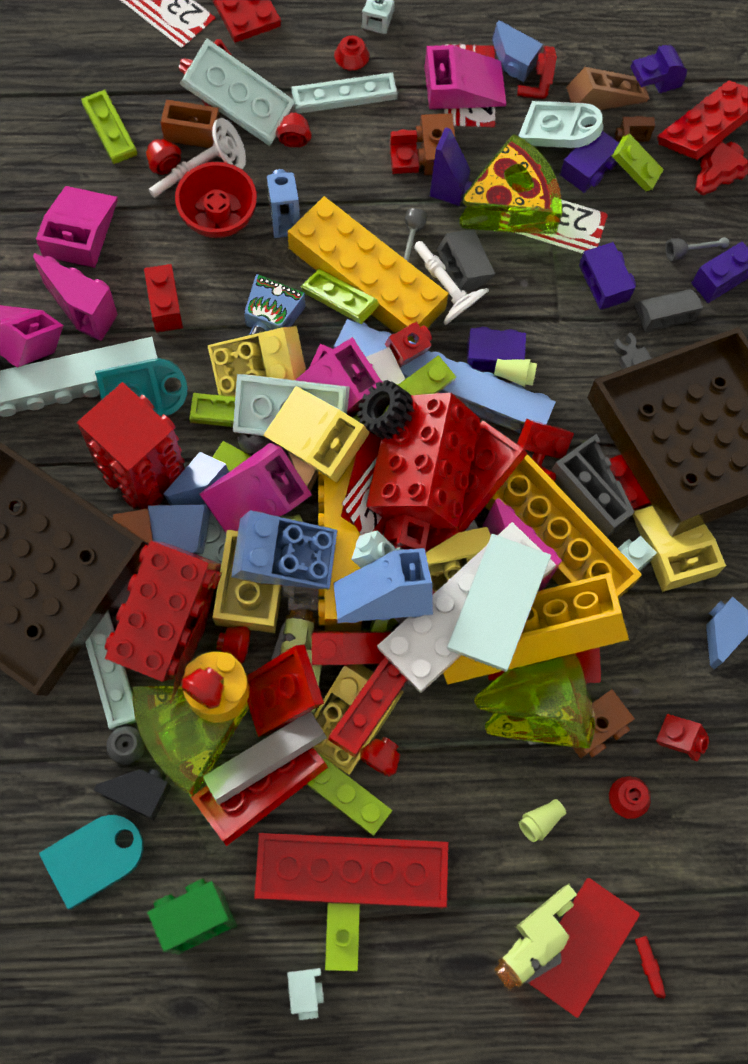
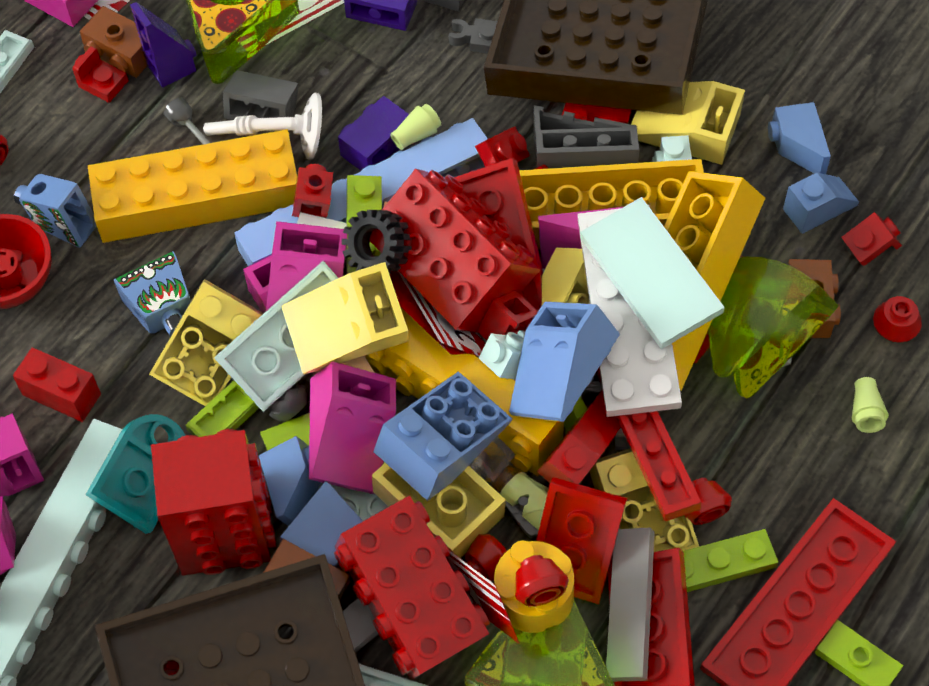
camera: 45 degrees left, 10 degrees down
lime tile [301,269,379,324] -> none
none -> medium blue slope [783,172,859,234]

